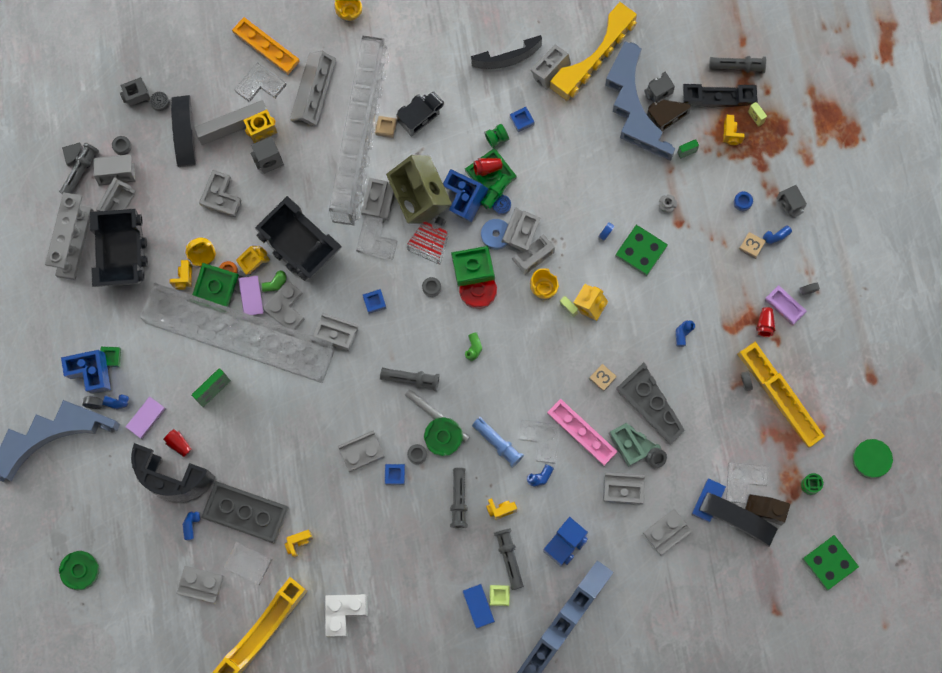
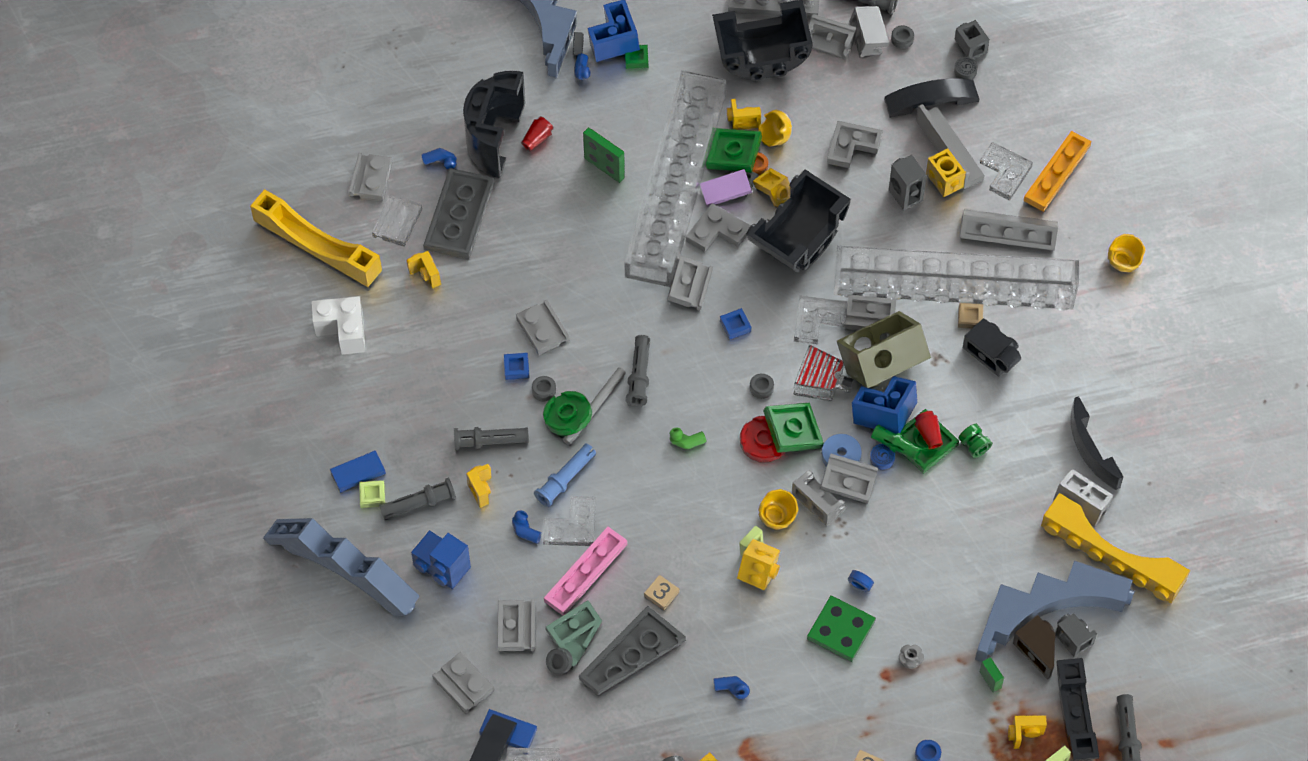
camera: 80 degrees right, 15 degrees down
green tile [59,551,99,591] -> none
lavender tile [126,396,166,439] -> none
bright green arm [262,270,287,292] -> none
blue tile [510,107,535,132] -> none

